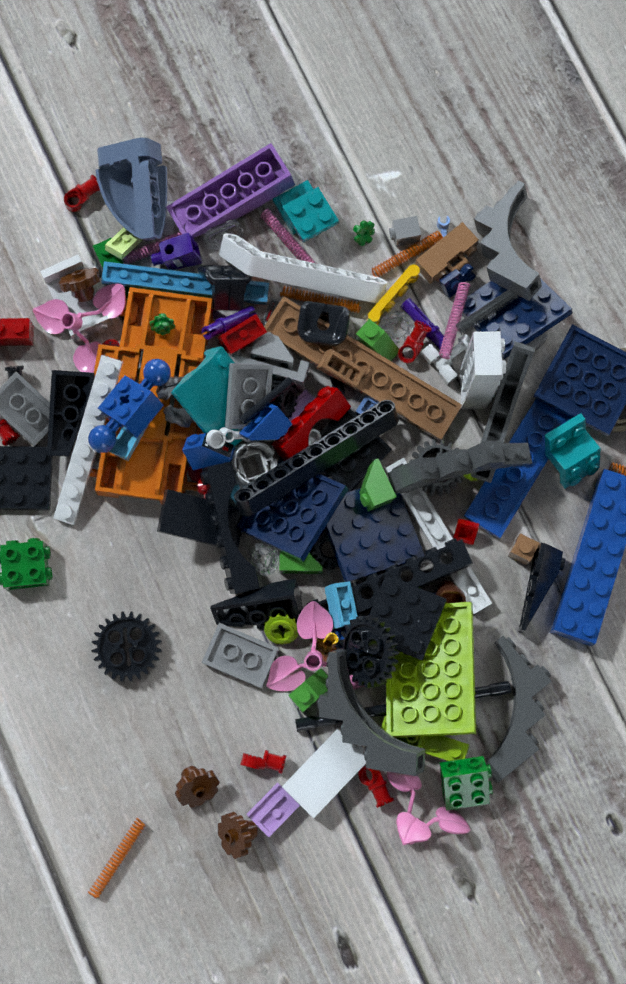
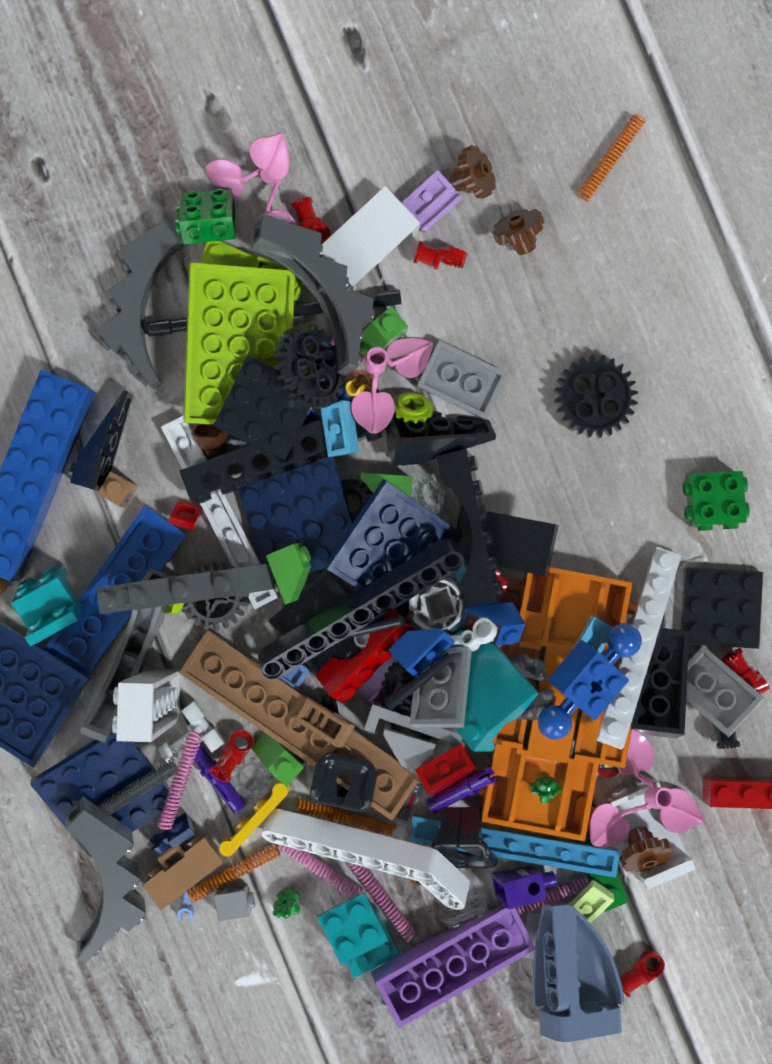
camera: 175 degrees left, 10 degrees up
none -> bright pink piece [278,845,366,898]
none -> black bar [345,615,405,639]

